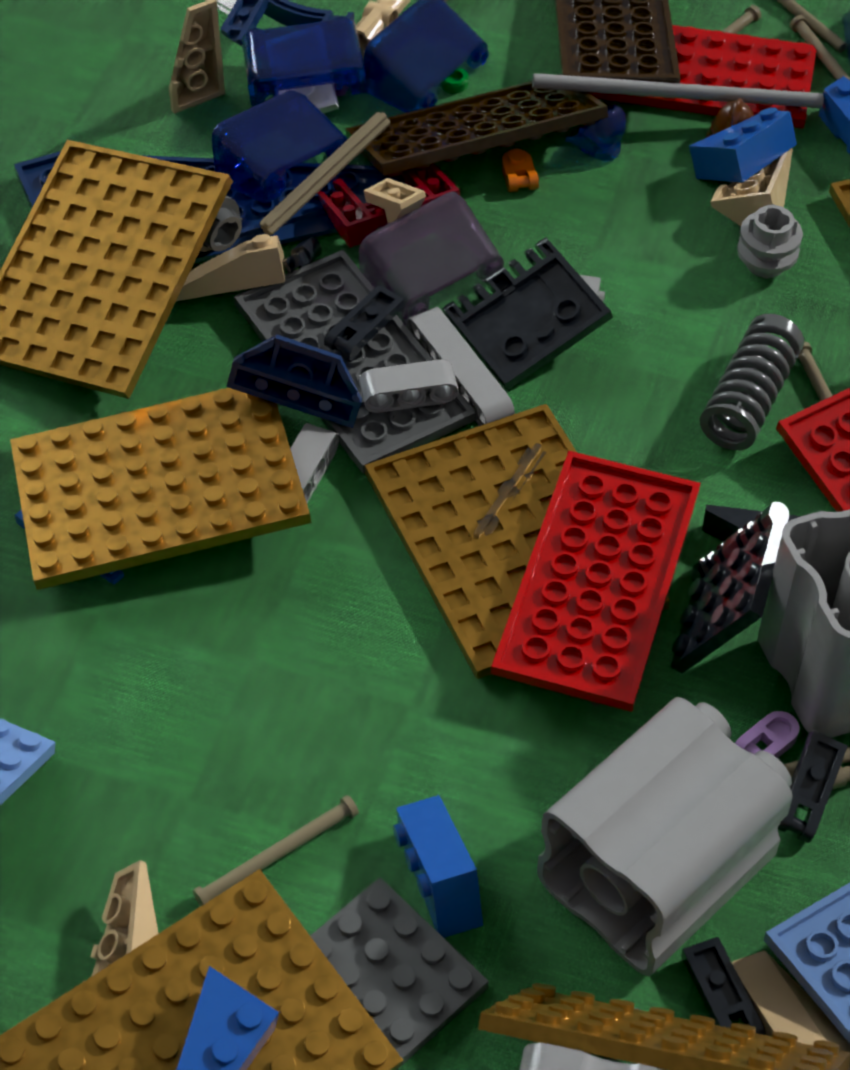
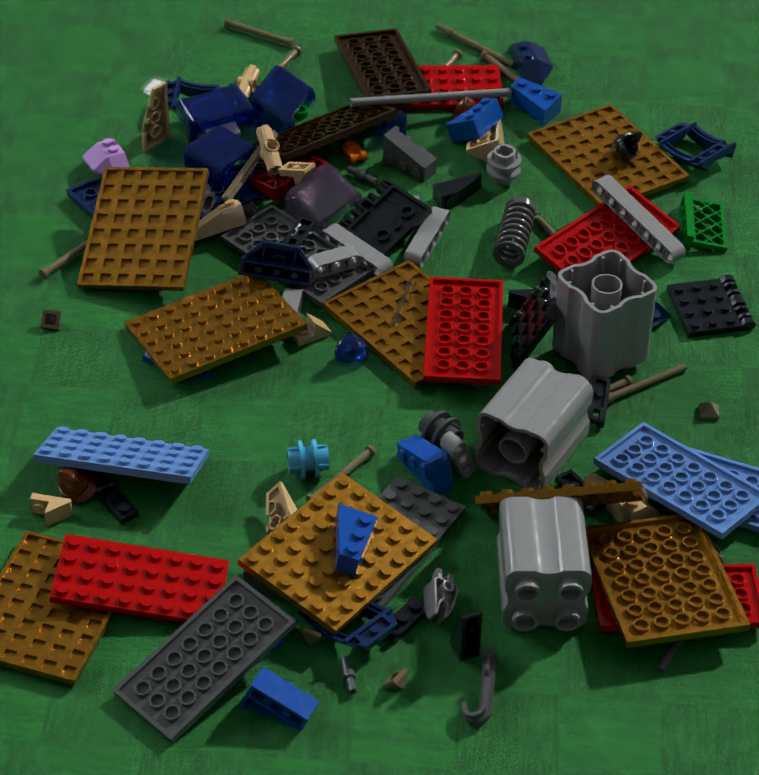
camera: 15 degrees left, 10 degrees down
none -> lavender wedge [82,138,130,177]
none -> tan piece [256,125,282,175]
none -> medium azure piece [287,439,329,479]
none -> tan slope [291,313,332,346]
none -> clear blue hair [334,333,368,363]
none -> dark grey bar [346,166,378,185]
none -> dark grey wedge [383,126,437,182]
none -> light grey beam [403,206,451,268]
none -> dark grey piece [418,409,464,450]
none -> black slope [433,172,482,209]
none -> light grey beam [440,431,475,478]

